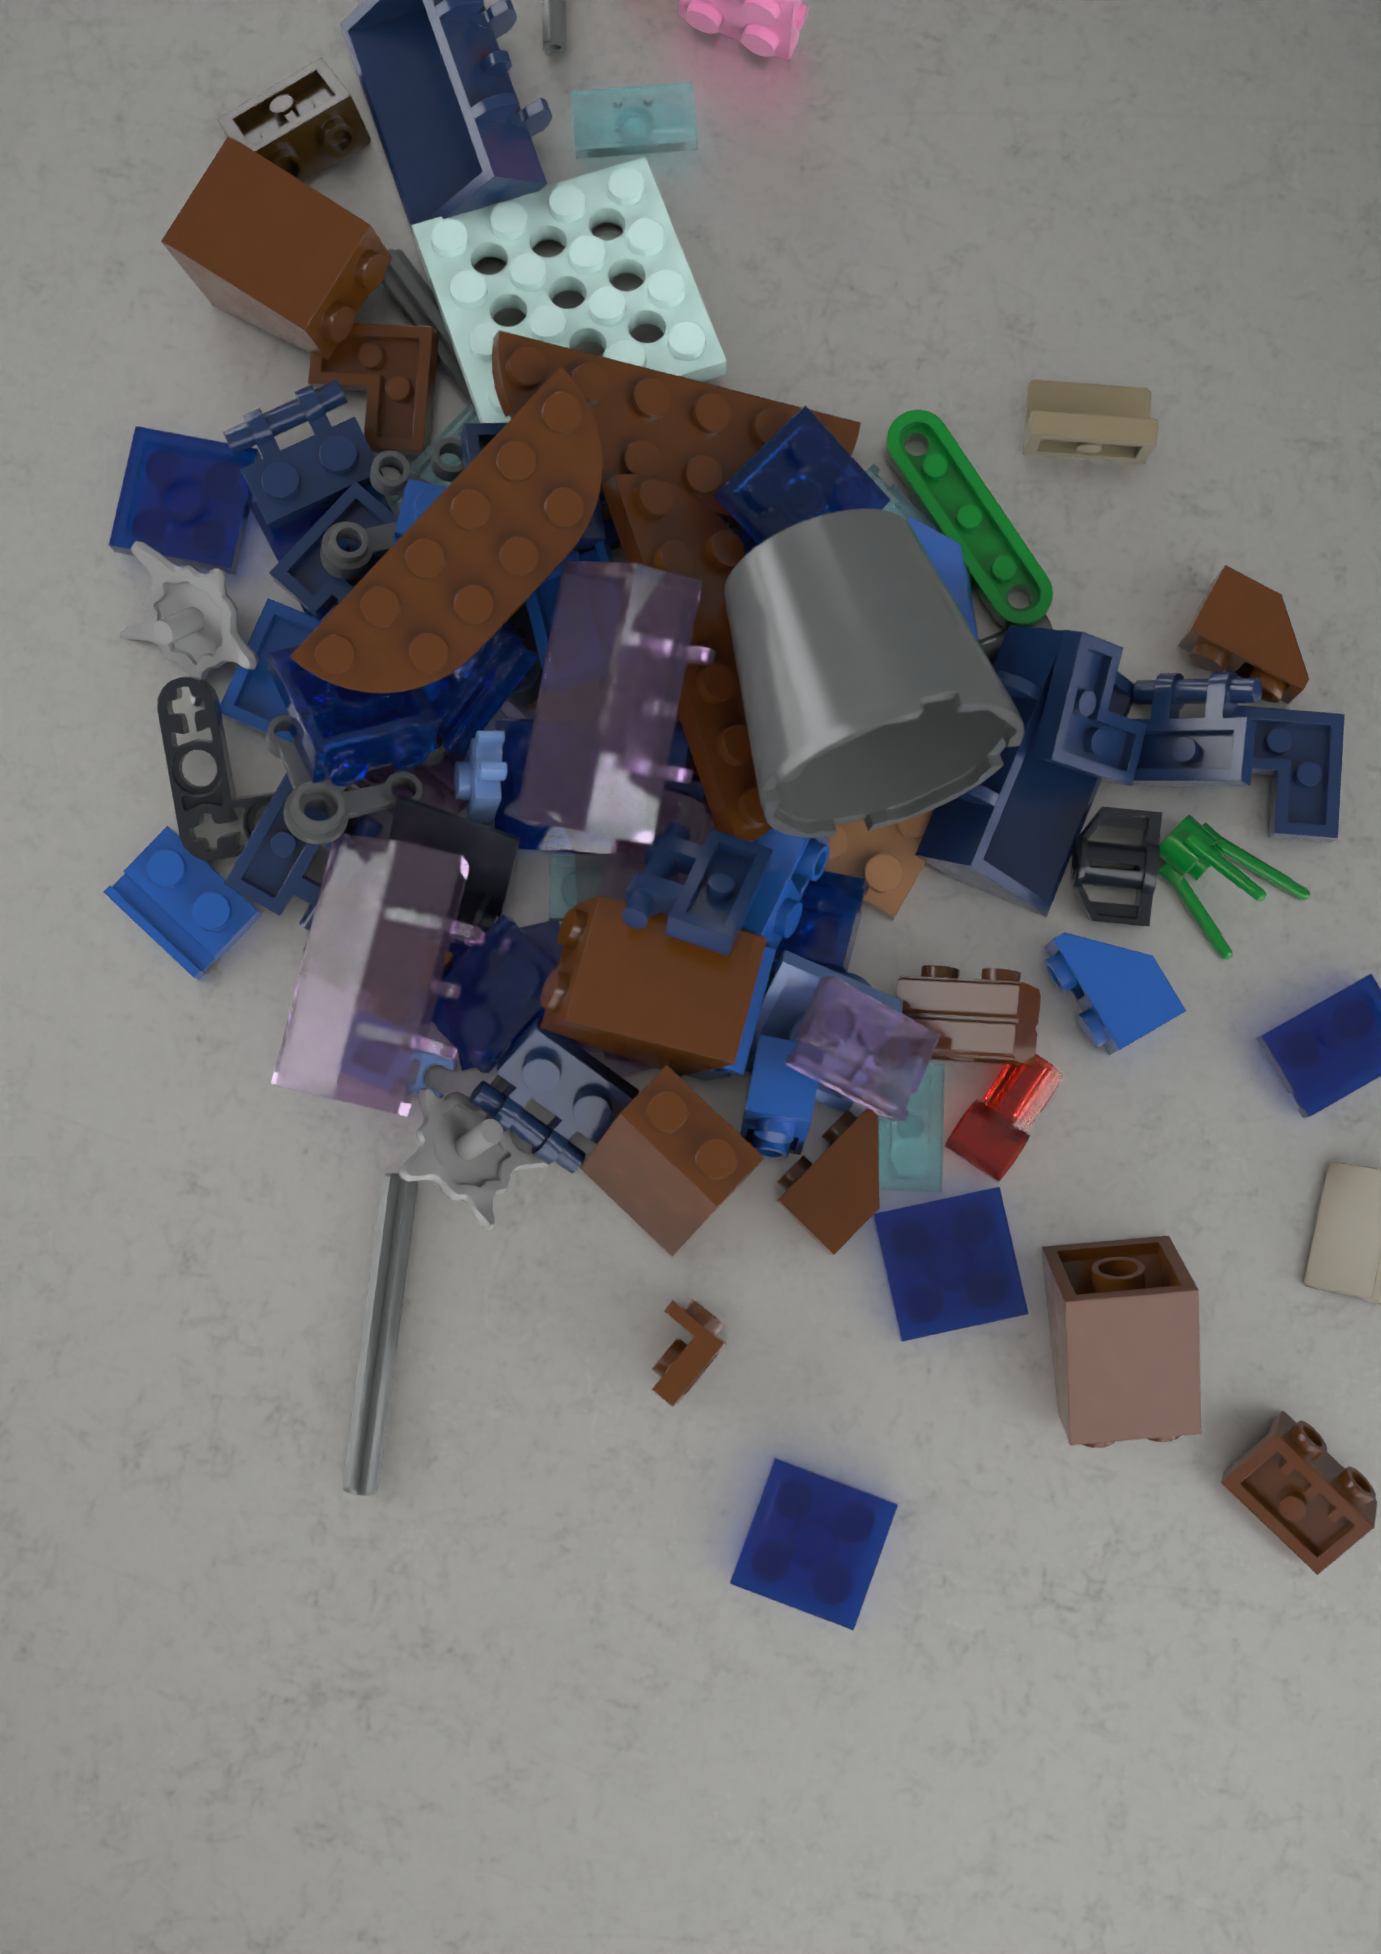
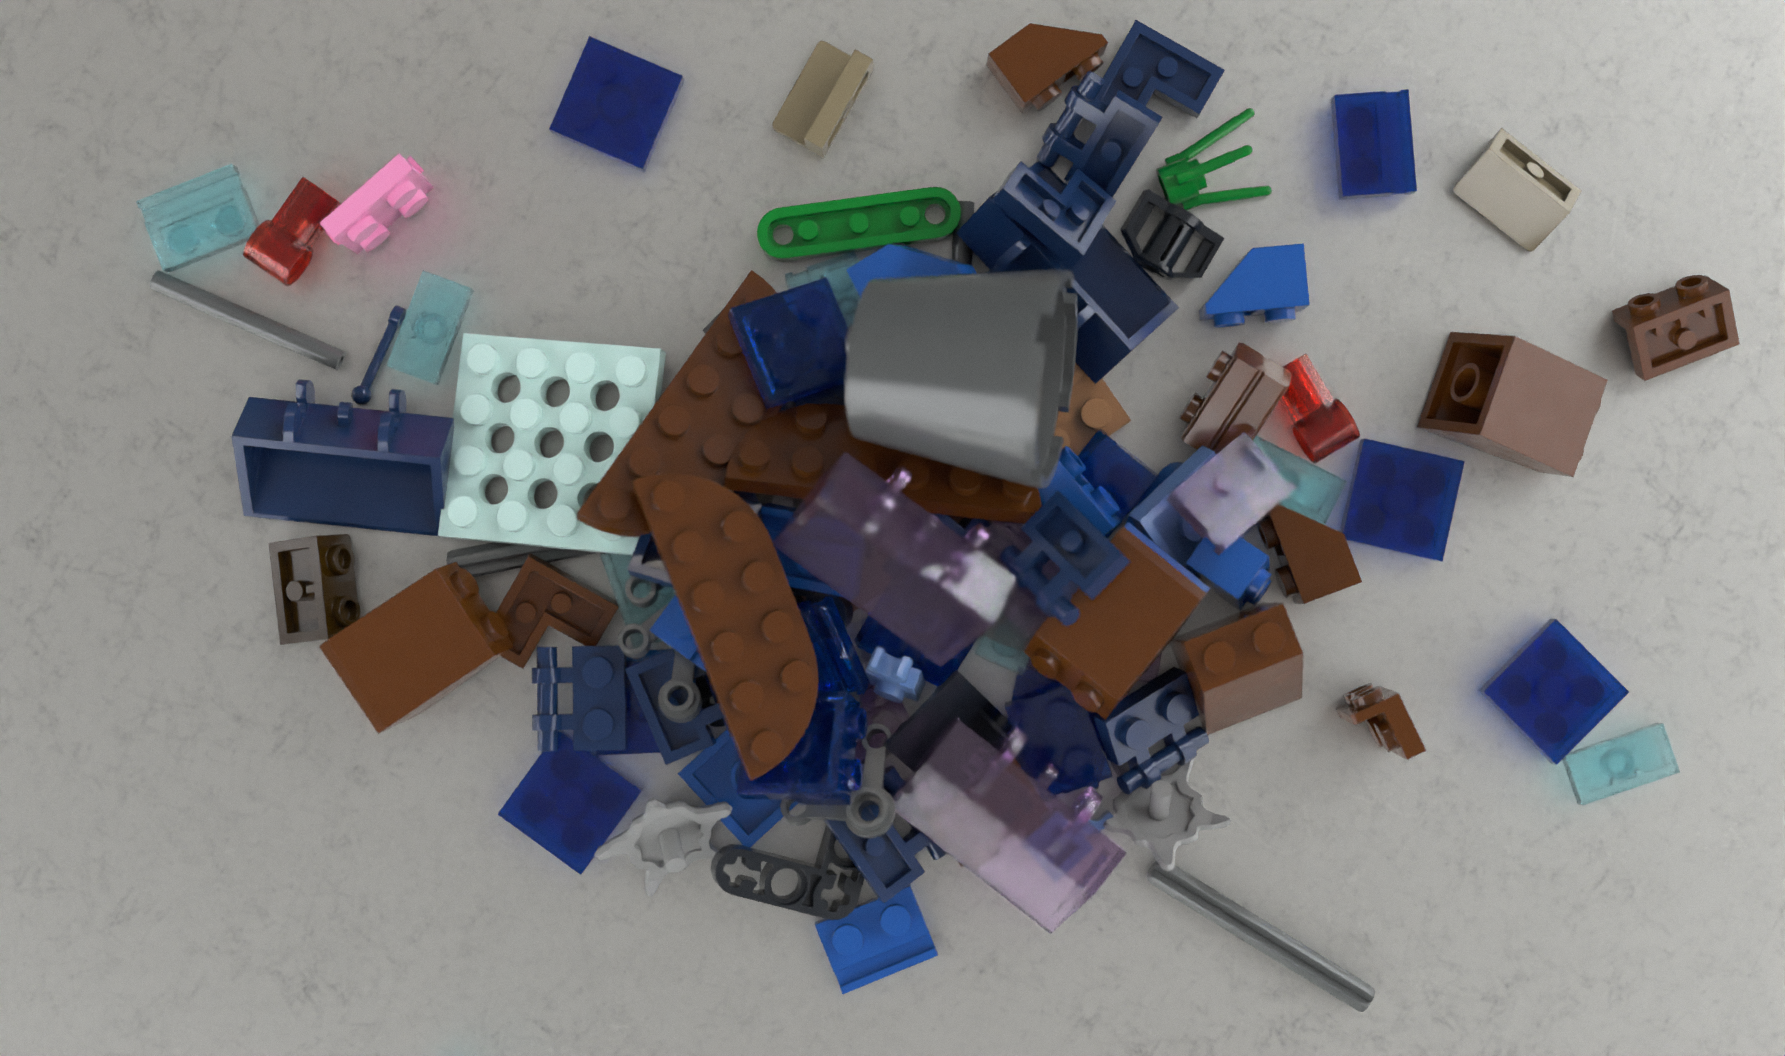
camera: 65 degrees left, 5 degrees up
none -> dark blue hinge [351,305,407,405]
none -> clear blue plate [549,36,685,173]
none -> clear light blue plate [1561,722,1680,805]

